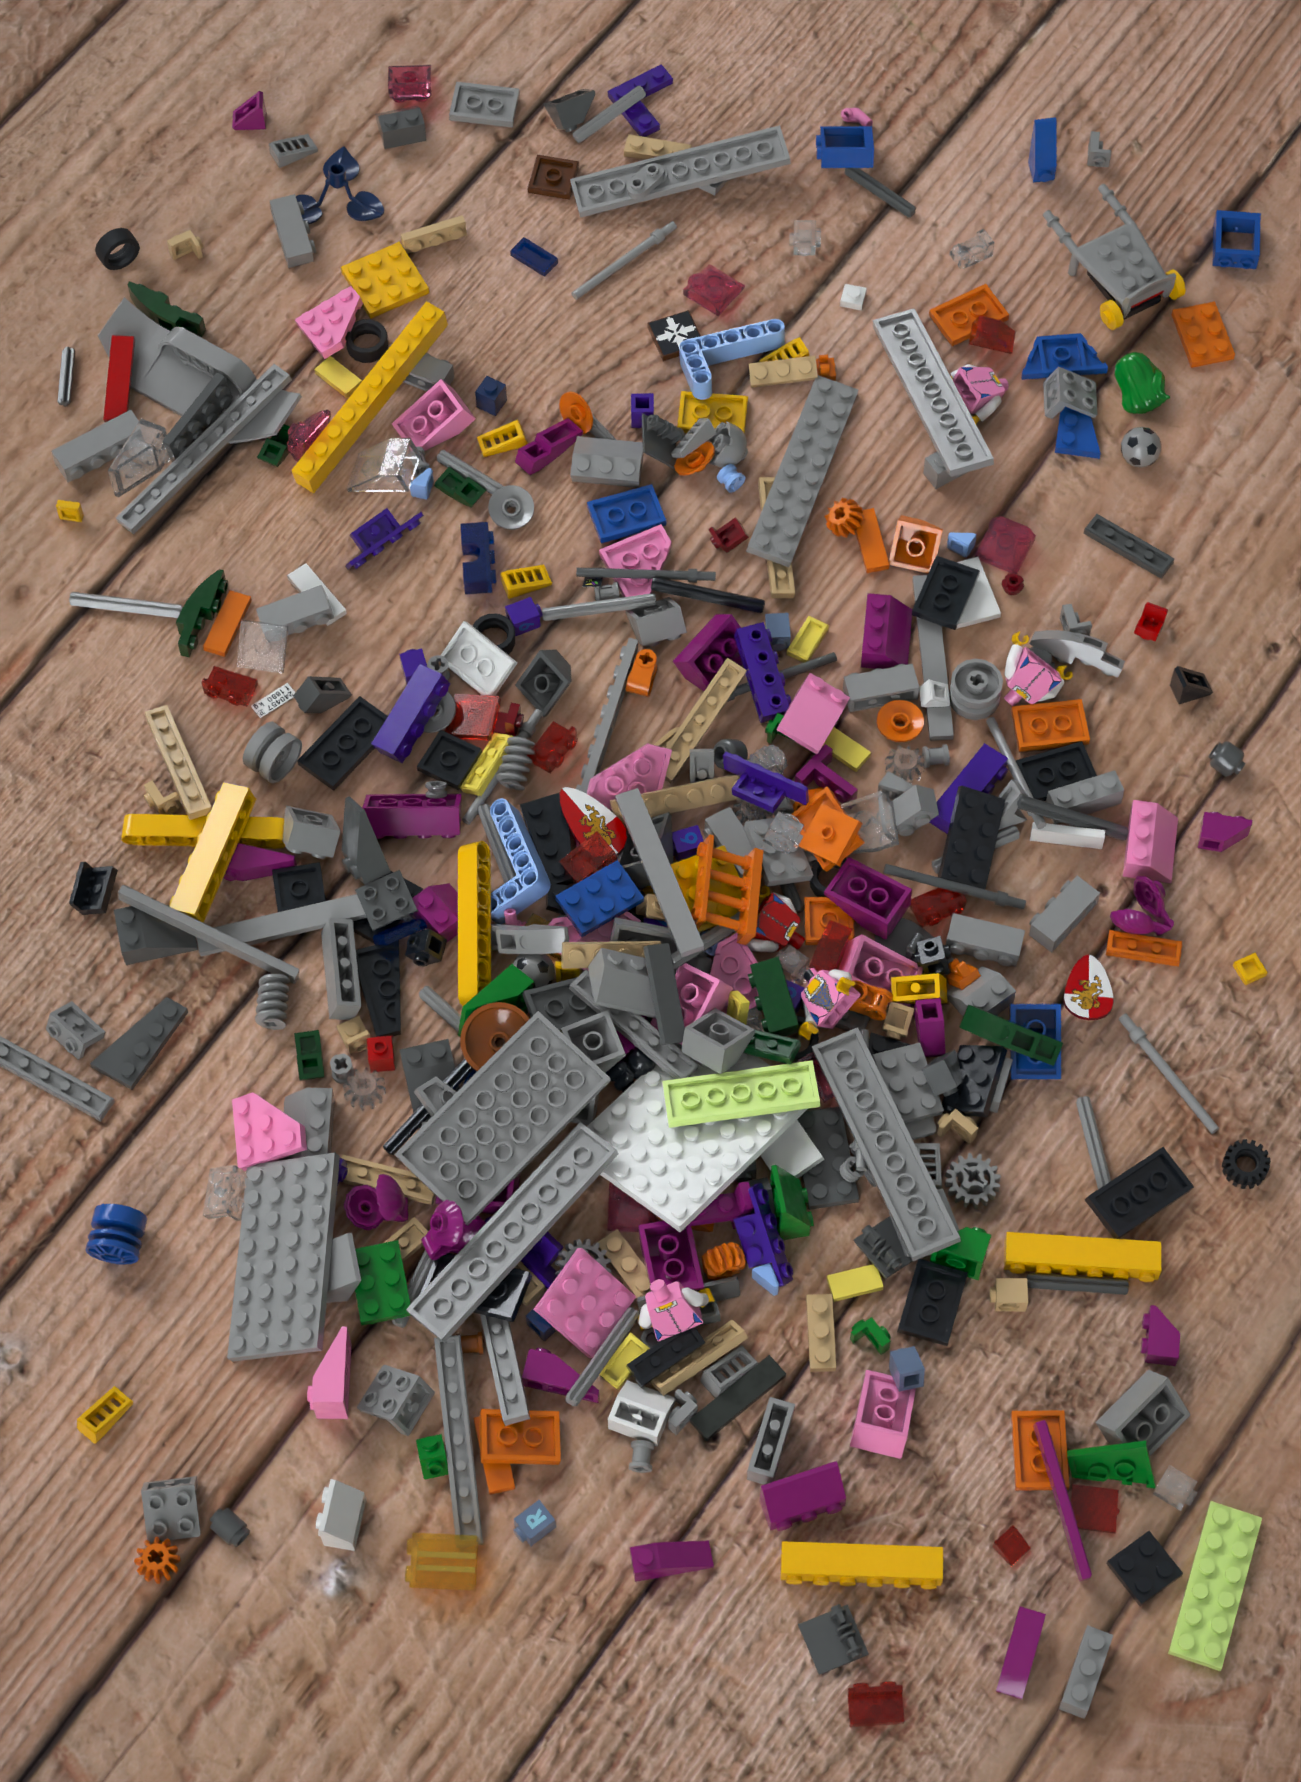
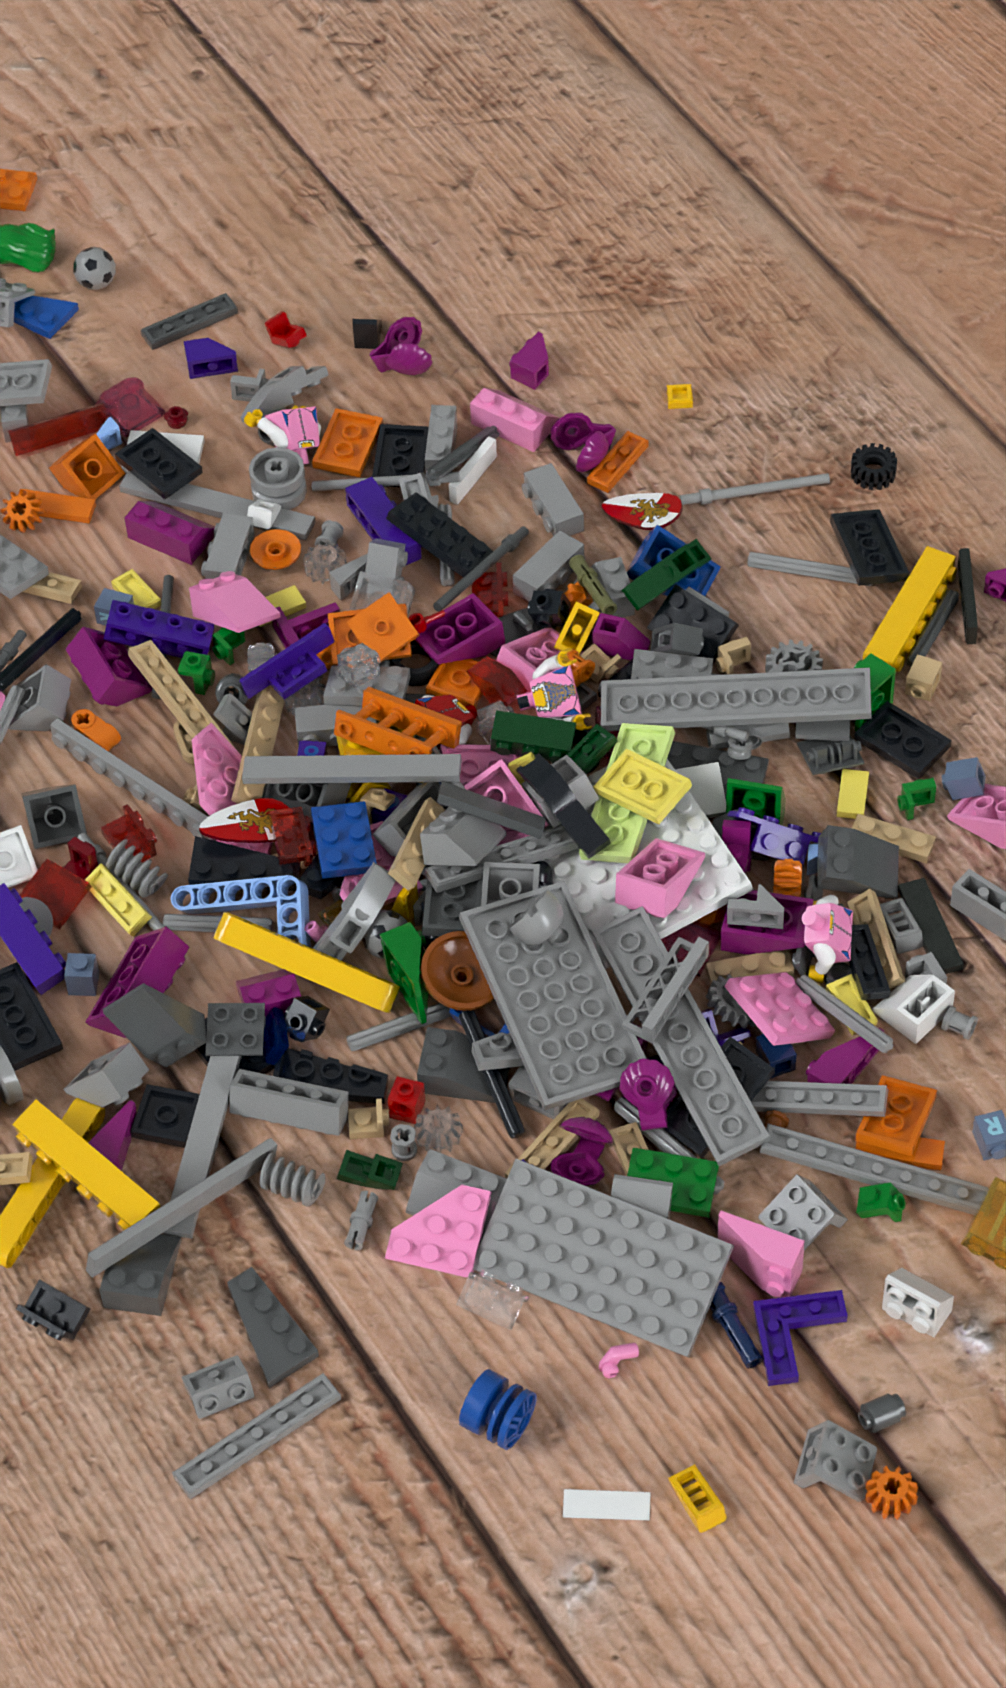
camera: 65 degrees left, 10 degrees down
black plate [417,730,482,790] -> none
light grey bush [425,781,447,798] -> none
dark grey head [1208,741,1245,777] -> none
none -> clear red tile [8,402,108,456]
none -> sand blue brick [64,953,99,996]
none -> green bracket [178,651,215,695]
none -> dark purple slope [184,338,238,379]
none -> light grey pin [344,1191,378,1250]
none -> magenta animal [370,317,433,375]
none -> red hand [408,610,445,633]
none -> light grey cylinder [508,890,564,945]
none -> black piece [517,753,611,859]
none -> white sticker [563,1489,650,1521]
none -> olive pin [569,555,617,615]
none -> light yellow plate [593,749,692,825]
none -> bright pink arm [599,1343,639,1378]
none -> bright pink slope [615,838,705,918]
none -> light grey fence [622,937,709,1043]
none -> dark blue pin [710,1282,763,1369]
none -> light grey slope [727,884,784,929]
none -> dark purple plate [753,1290,848,1386]
none -> dark grey slope [817,825,899,899]
none -> pearl dark grey tile [957,548,978,644]

